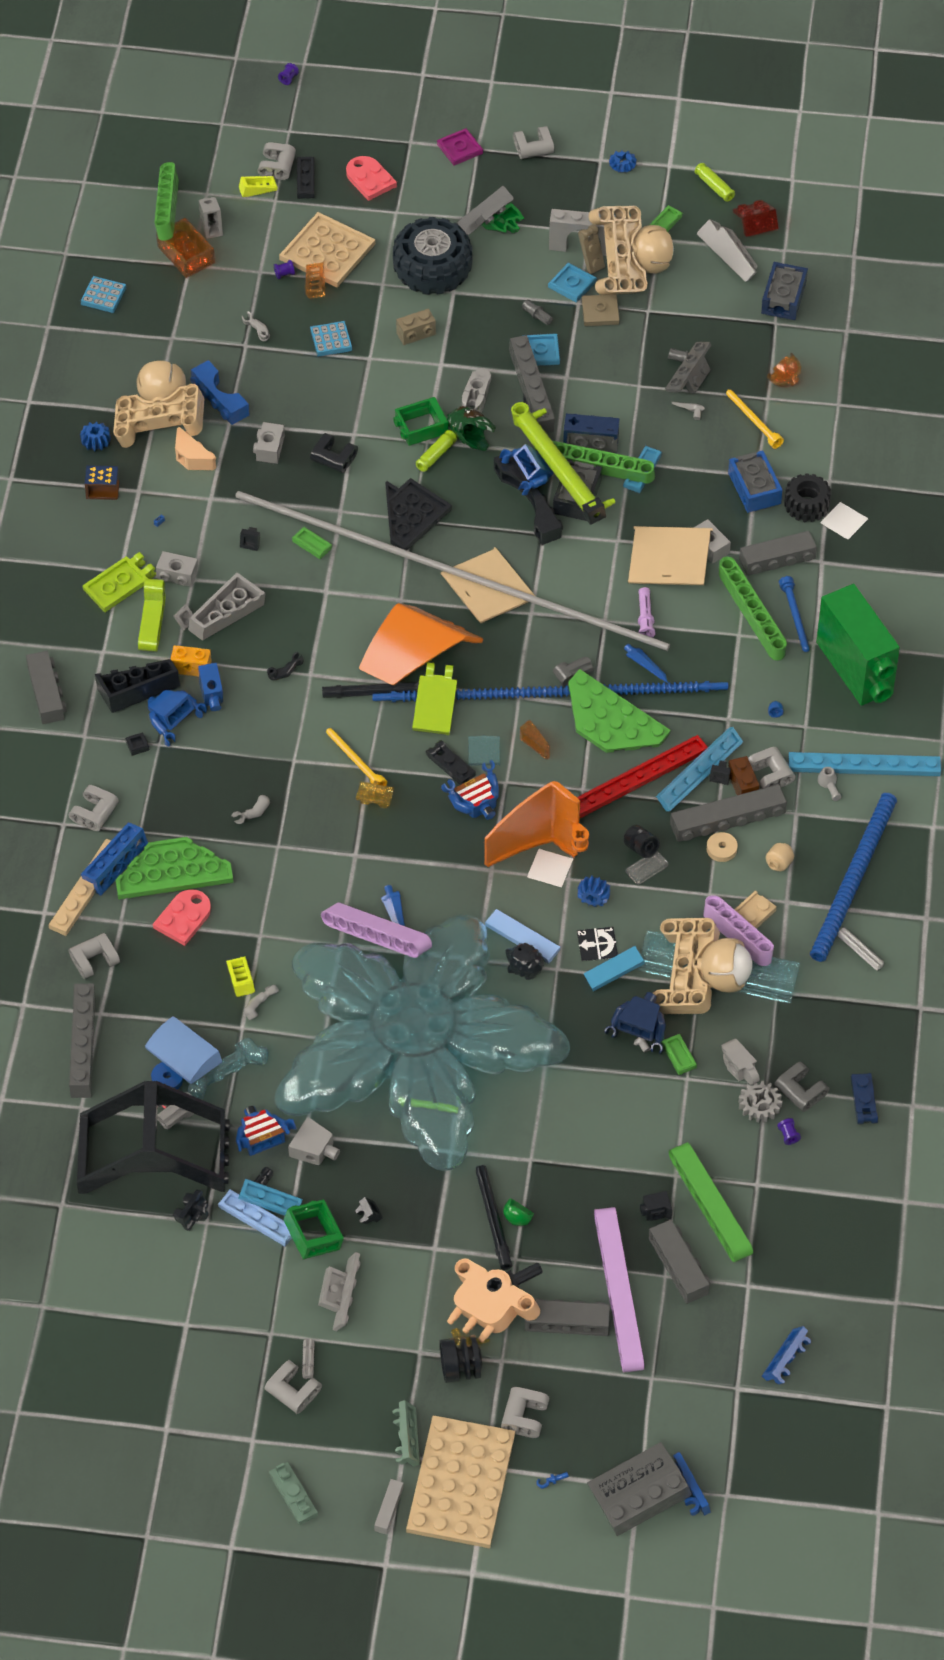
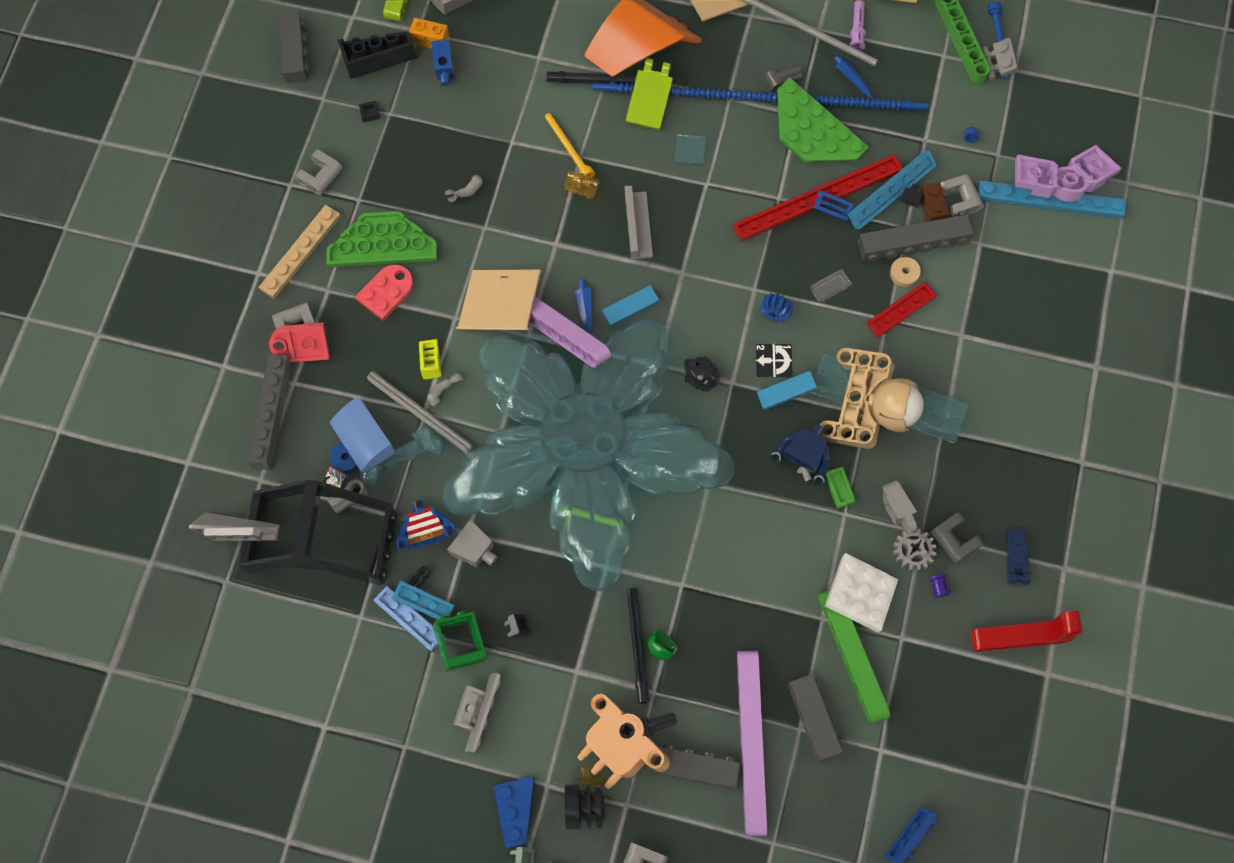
camera: 10 degrees right, 15 degrees up
blue fence [81,822,148,895] -> none
blue torso [148,690,207,747] -> none
black hips [173,1189,209,1231] -> none
light grey connector [265,1360,322,1414] -> none
black arm [267,652,304,680] -> none
light grey axle [302,1339,315,1379] -> none
black plate [426,740,476,785] -> none
torso [441,760,499,820] -> none
orange panel [484,781,589,867] -> none
light blue tile [485,909,560,964] -> none
clear orange slope [520,720,550,759] -> none
white sticker [527,849,573,887] -> none
black wheel [624,825,660,858] -> none
black window [640,1191,673,1221] -> none
lavender beam [704,895,774,966] -> none
tan plate [734,891,776,929] -> none
tan head [766,843,794,872] -> none
blue piece [810,793,897,962] -> none
green brick [816,583,900,706] -> none
light grey bar [818,767,841,801] -> none
light grey axle [838,927,884,971] -> none
none -> light grey wedge [189,512,280,541]
none -> coral plate [269,322,330,363]
none -> light grey axle [367,371,473,454]
none -> tan piece [456,270,541,330]
none -> blue wing [494,776,534,849]
none -> dark azure tile [602,285,659,327]
none -> light grey panel [625,186,653,260]
none -> blue tile [813,191,853,221]
none -> white plate [825,553,898,633]
none -> red tile [866,282,937,338]
none -> red beam [970,611,1083,652]
none -> light grey plate [981,37,1019,80]
none -> lavender plate [1015,145,1121,202]

